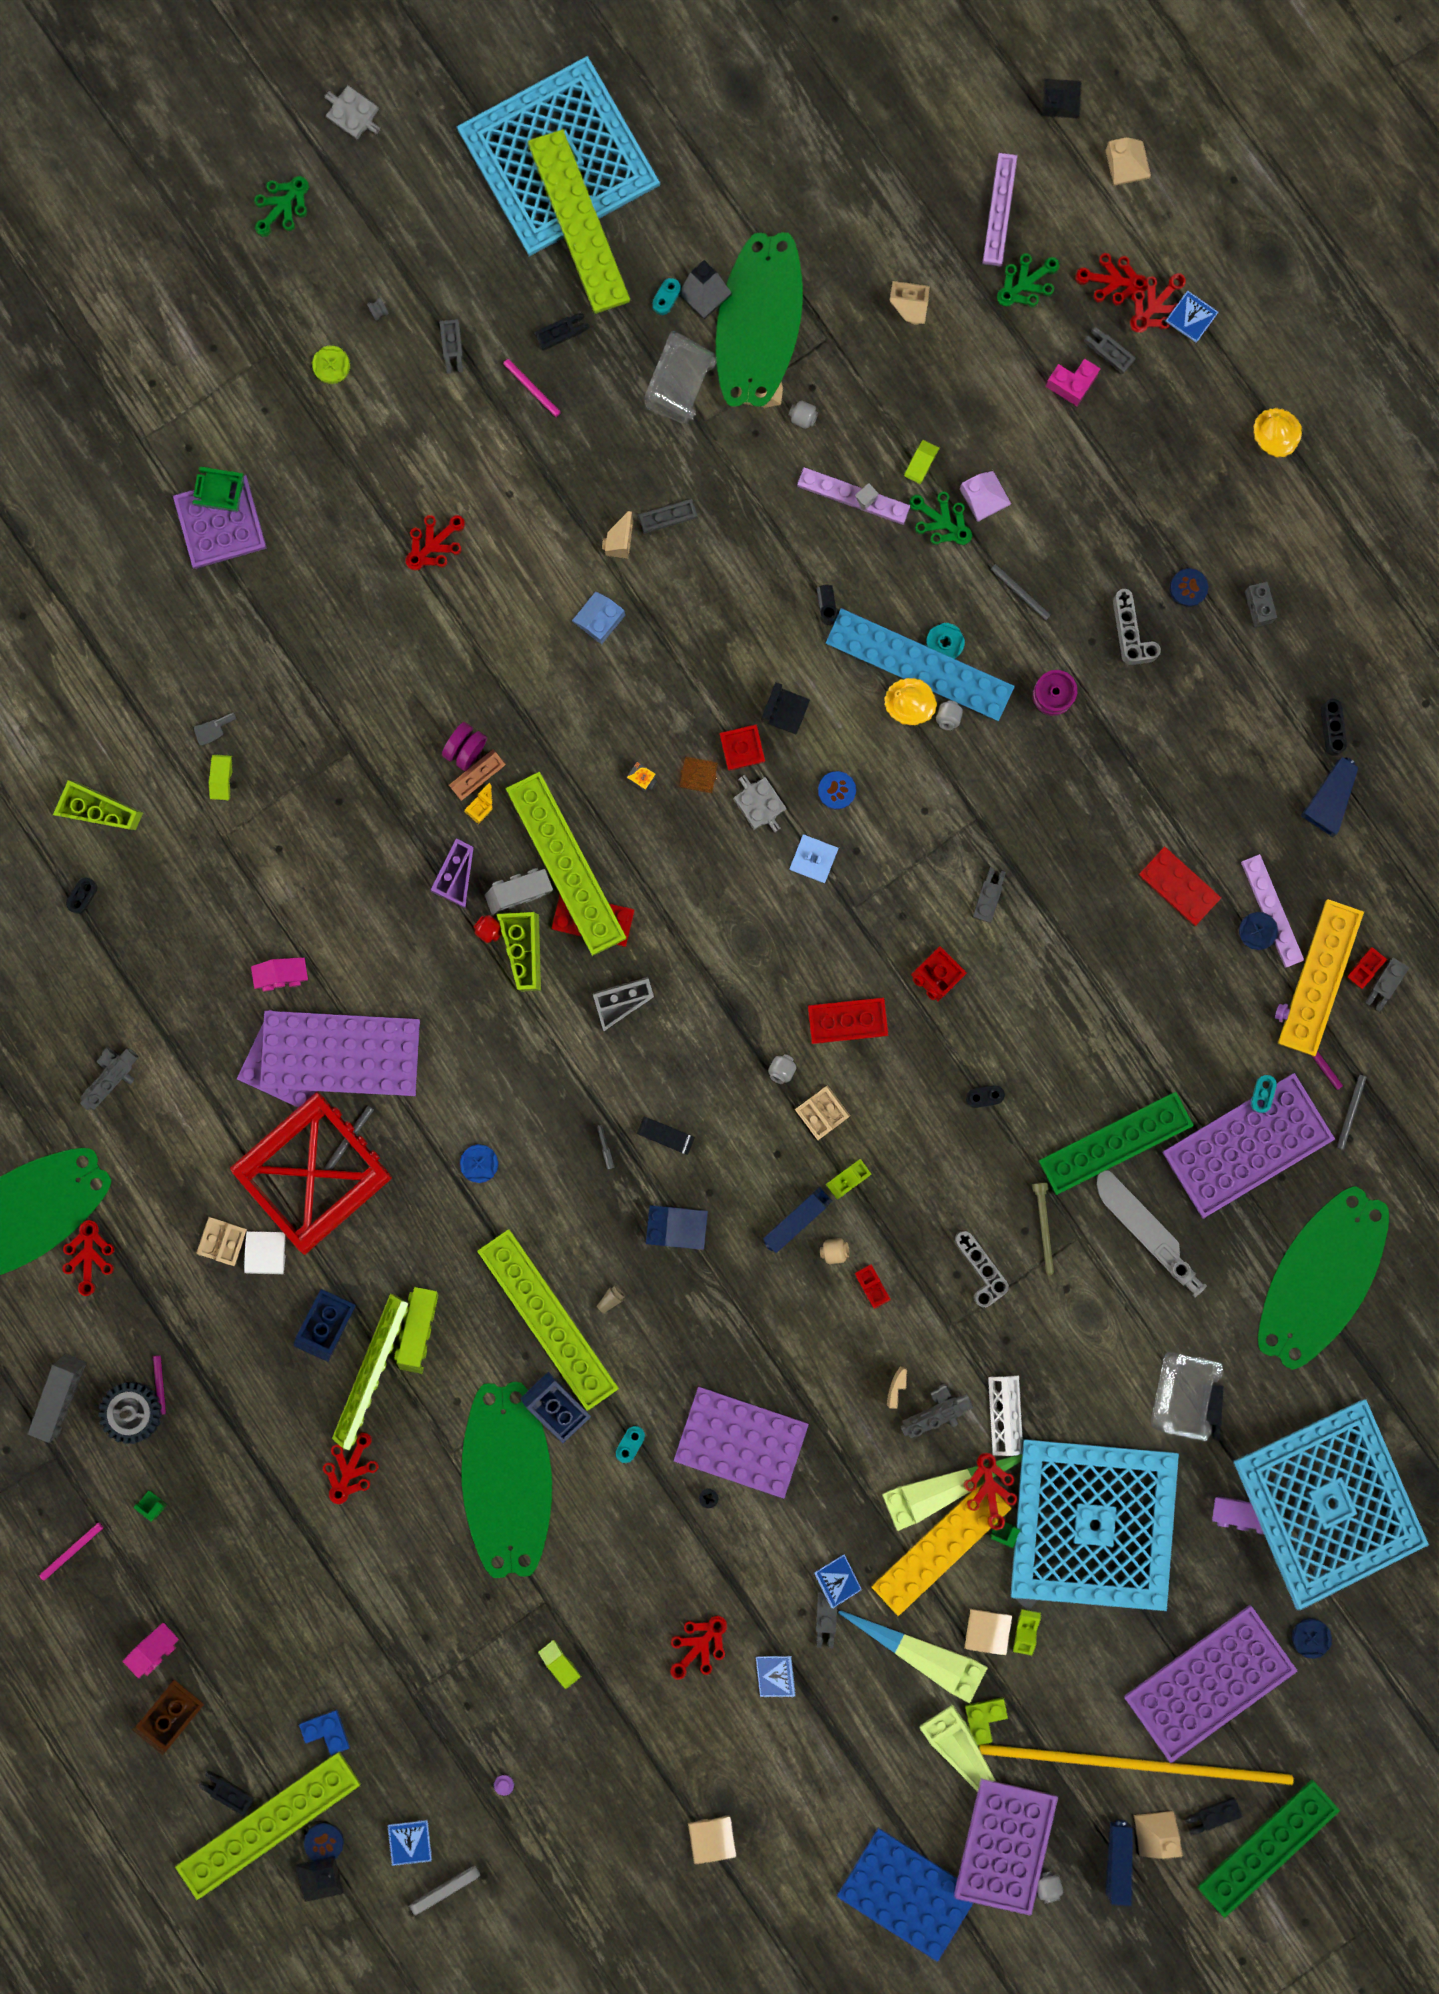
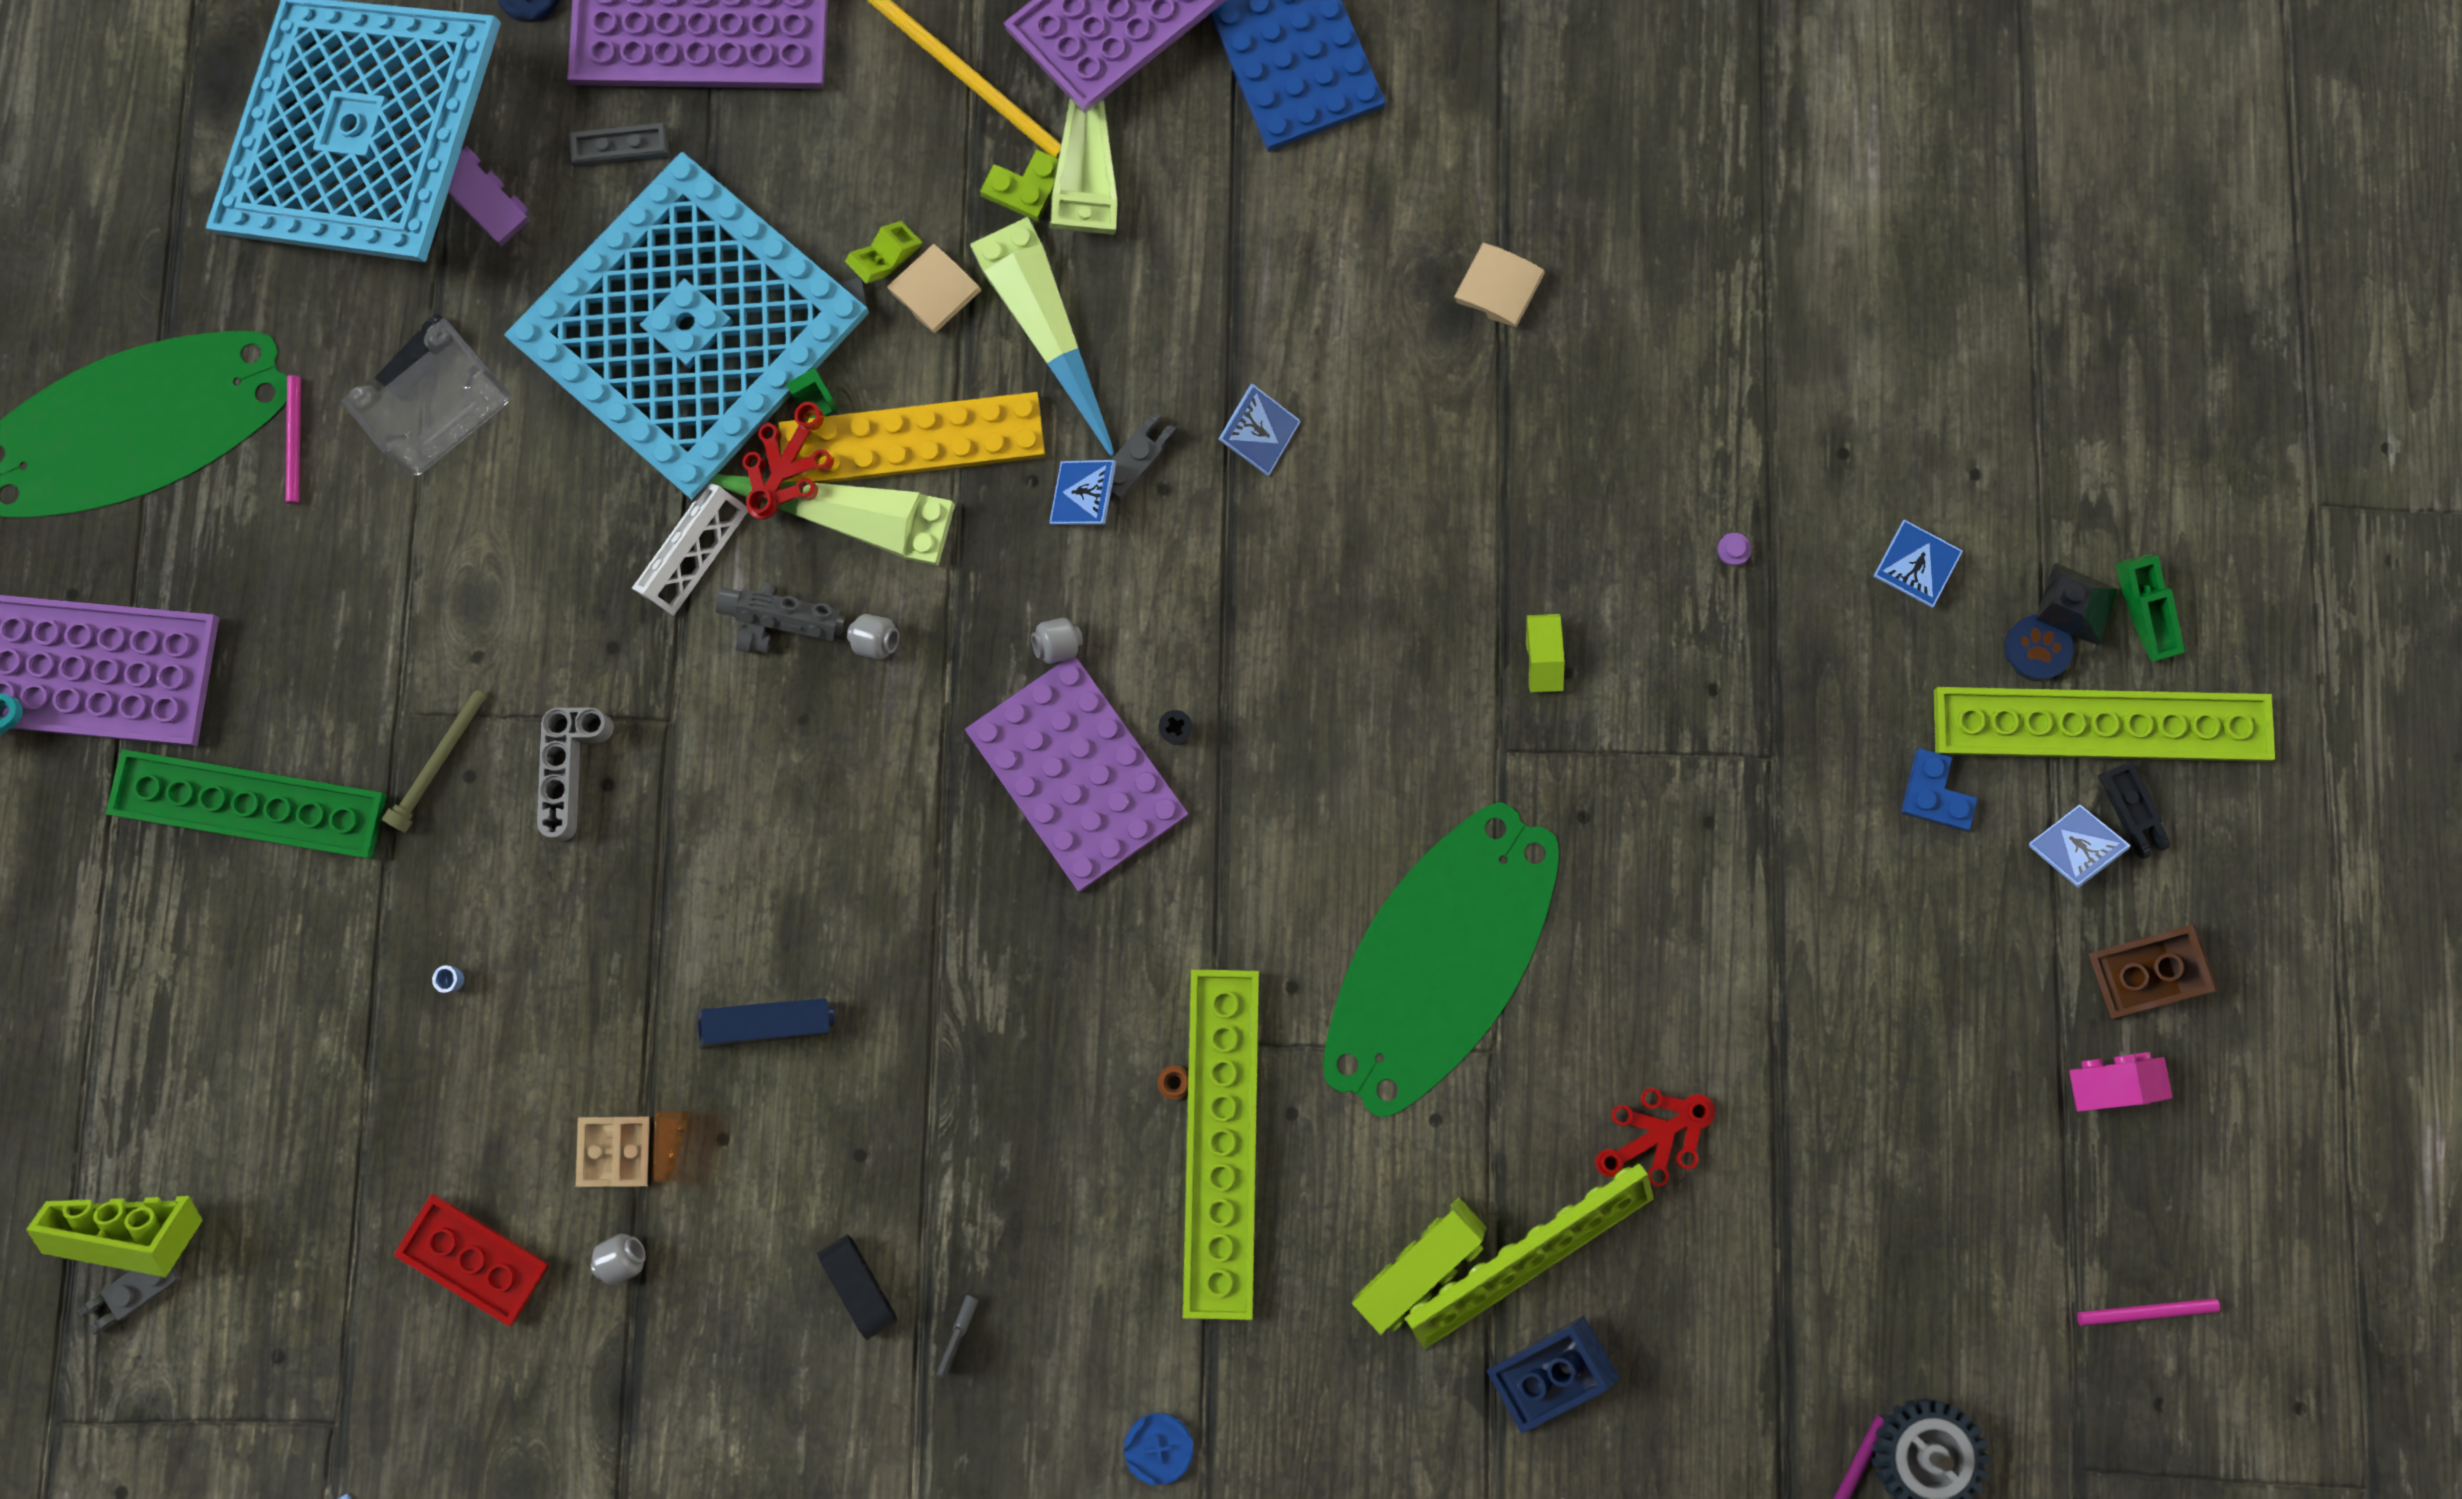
camera: 145 degrees left, 5 degrees down
green panel [133,1491,167,1522] -> none
light grey beam [409,1866,480,1915] -> none
dark blue slope [520,1372,591,1443] -> none
dark tan cone [597,1285,625,1314] -> none
teal plate [616,1426,645,1463] -> none
dark blue slope [646,1205,708,1250] -> none
red plant [671,1616,727,1680] -> none
tan head [820,1238,850,1264] -> none
lime slope [826,1159,871,1200] -> none
red slope [854,1264,891,1309] -> none
tan slope [887,1367,907,1408] -> none
red plate [911,946,967,1002] -> none
black plate [966,1085,1005,1108] -> none
light grey piece [1097,1171,1207,1298] -> none
none -> lime wedge [26,1196,203,1277]
none -> dark pink bar [286,376,301,505]
none -> medium blue hinge [433,965,464,993]
none -> dark grey tile [570,122,670,167]
none -> clear orange slope [654,1111,689,1182]
none -> light grey head [847,614,899,660]
none -> light grey head [1031,617,1083,664]
none -> dark orange plate [1157,1065,1189,1100]
none -> piece [2029,805,2130,888]
none -> green slope [2115,554,2185,662]

